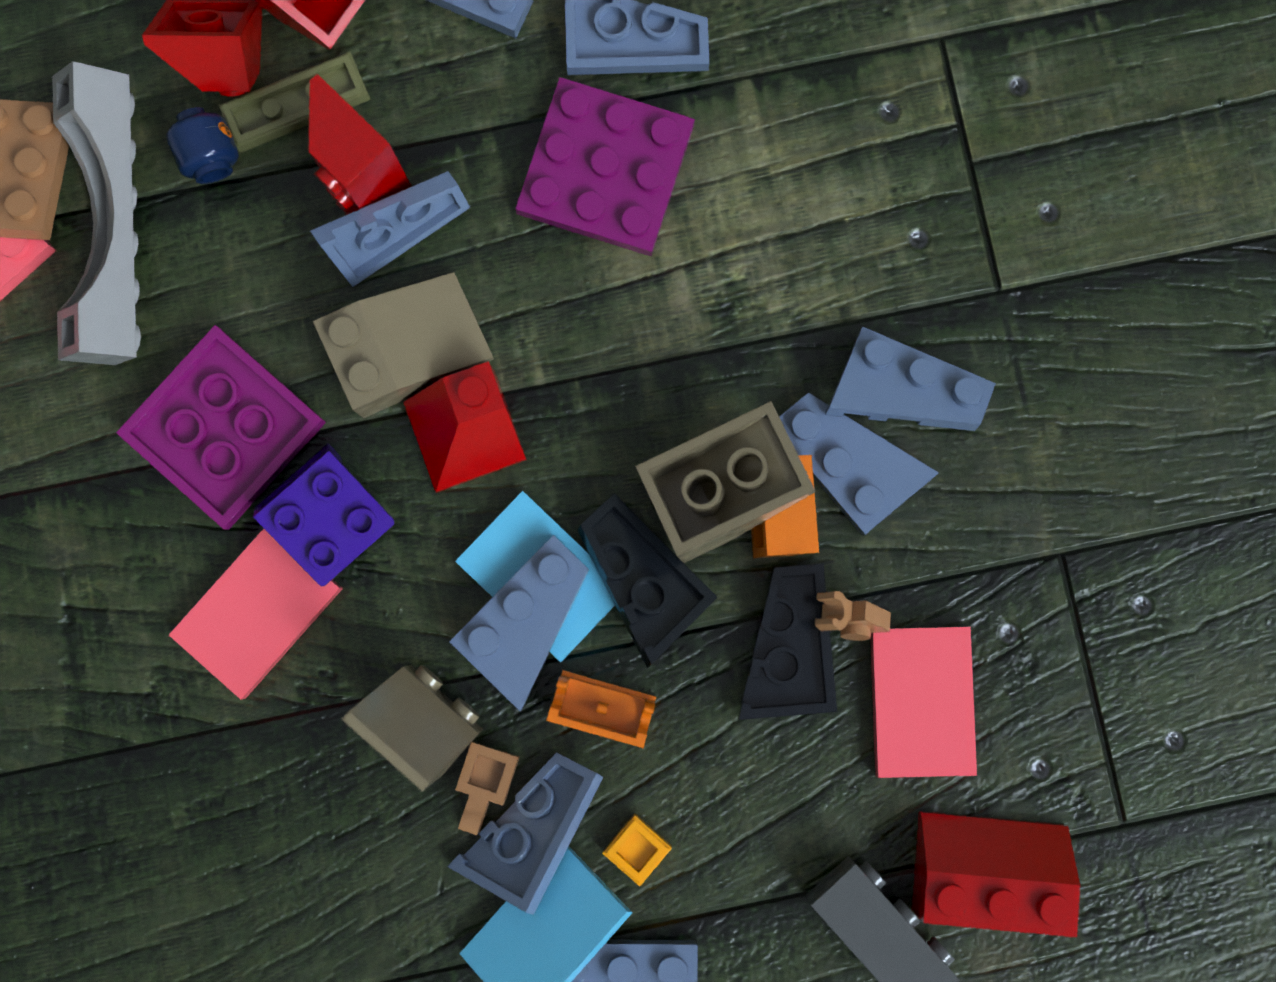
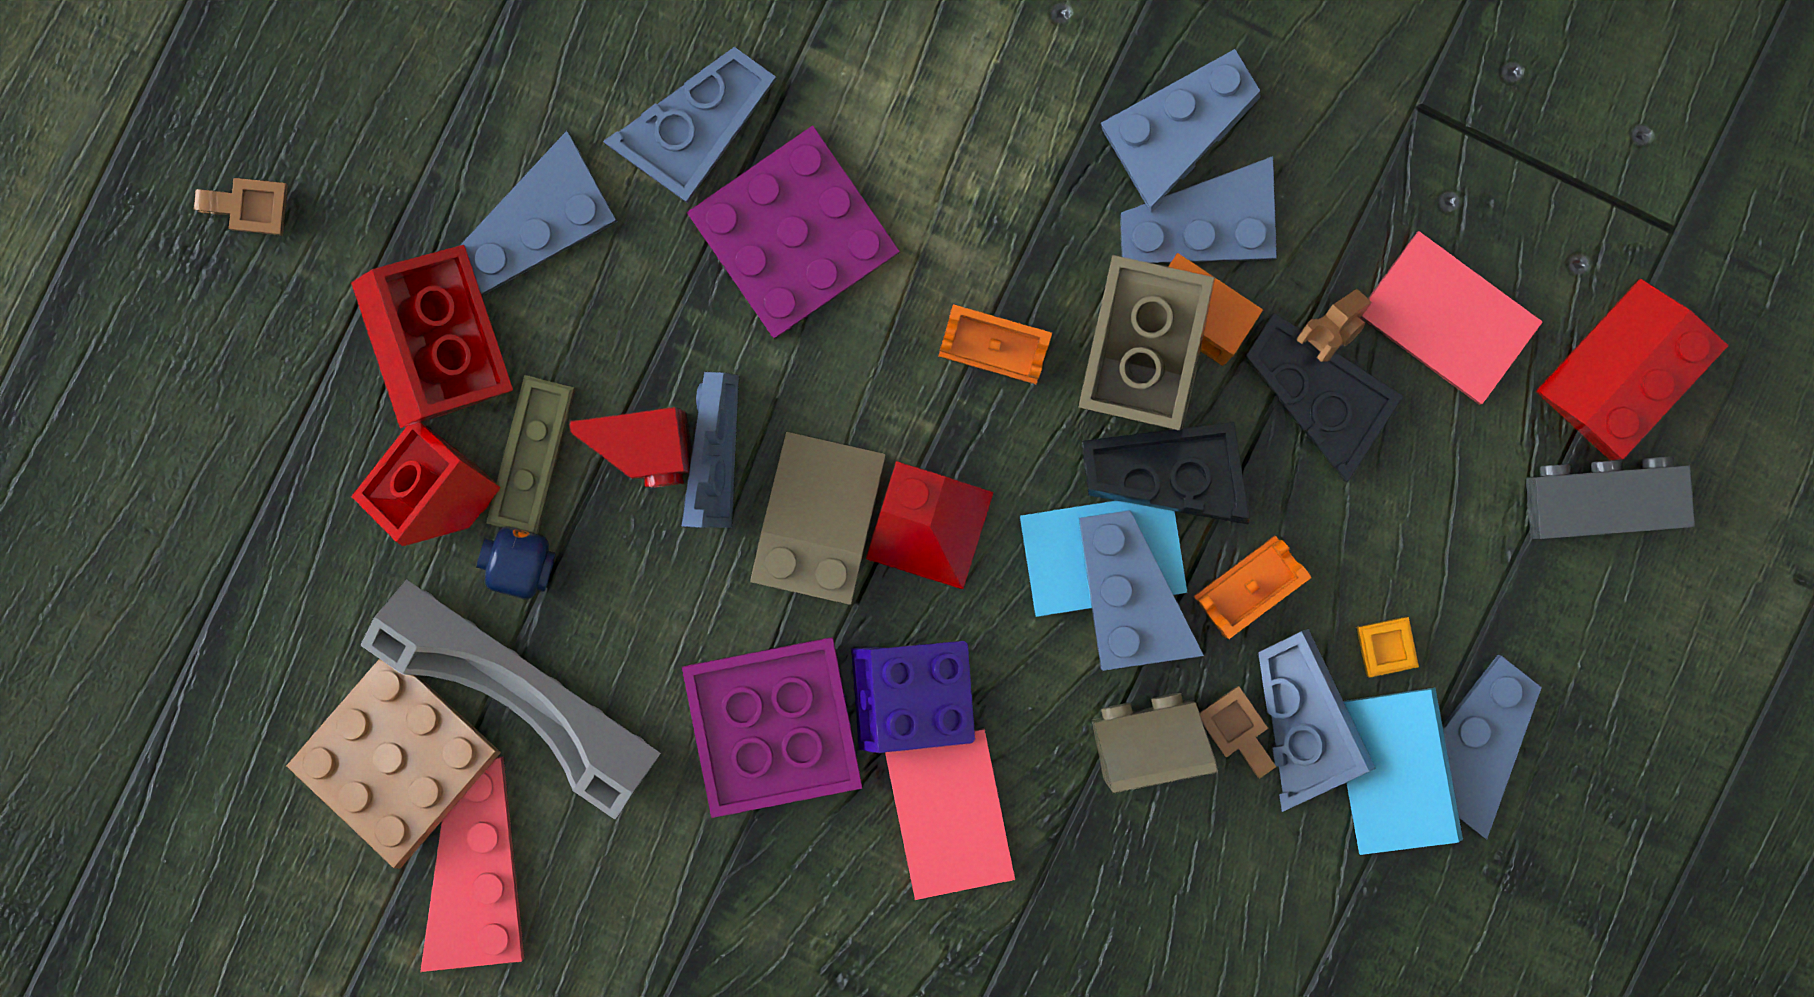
camera: 50 degrees left, 5 degrees up
none -> orange hinge [938,304,1052,385]

